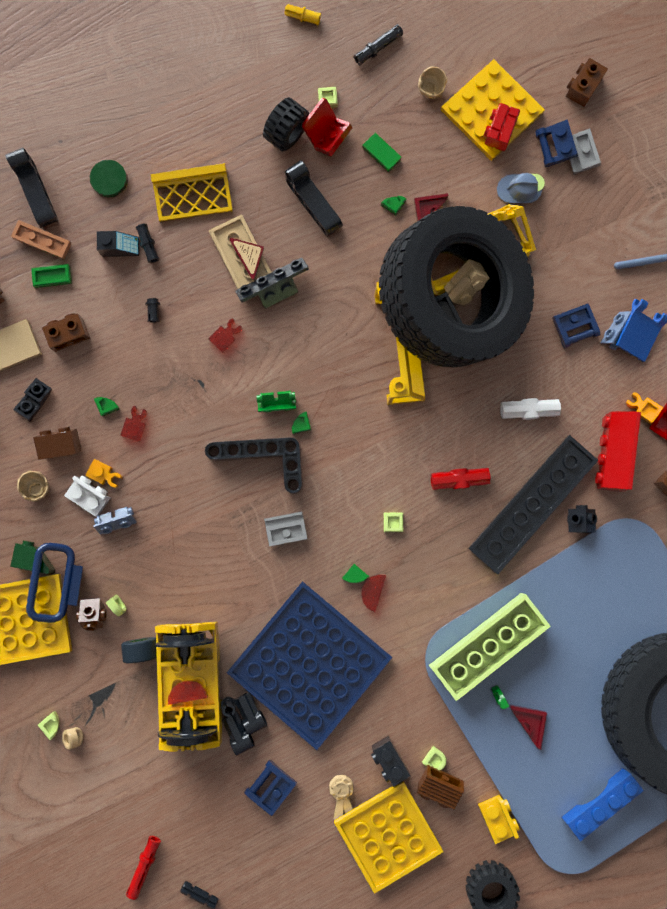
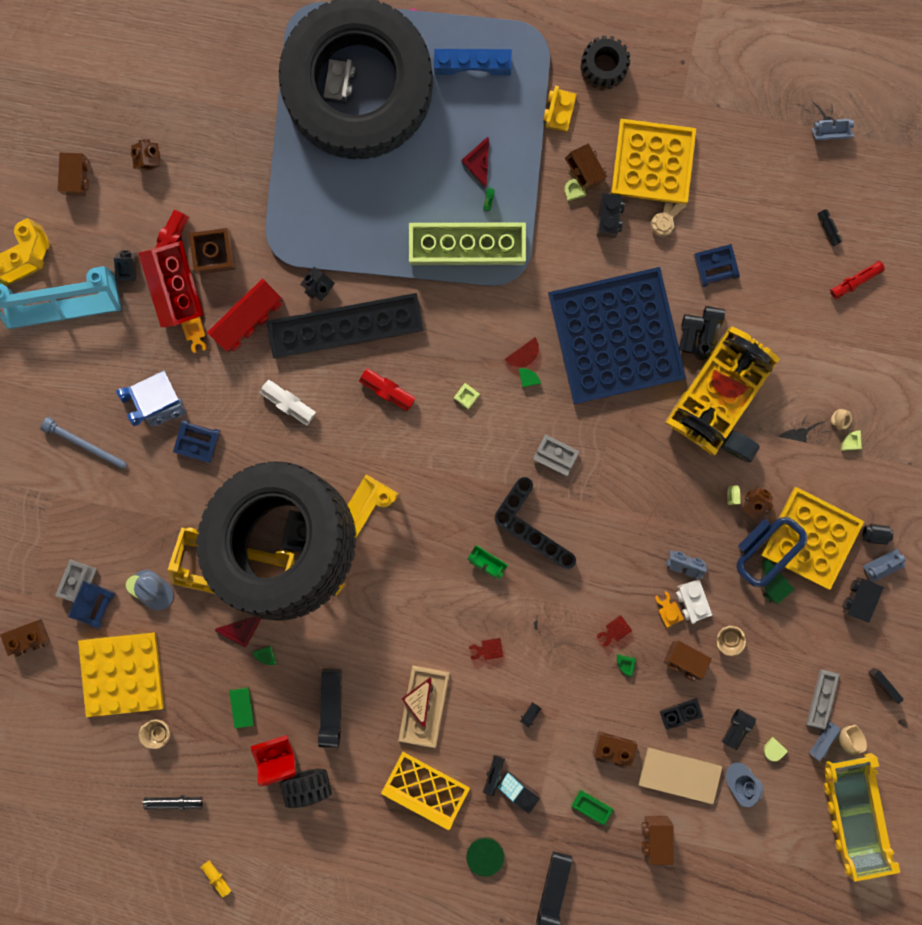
camera: 140 degrees left, 5 degrees up
nougat plate [11,220,72,260] -> none
black bracket [235,258,309,309] -> none
green tile [292,411,311,434] -> none
yellowish green tile [318,87,338,108] -> none
tan brick [444,259,489,306] -> none
red brick [483,103,520,152] -> none

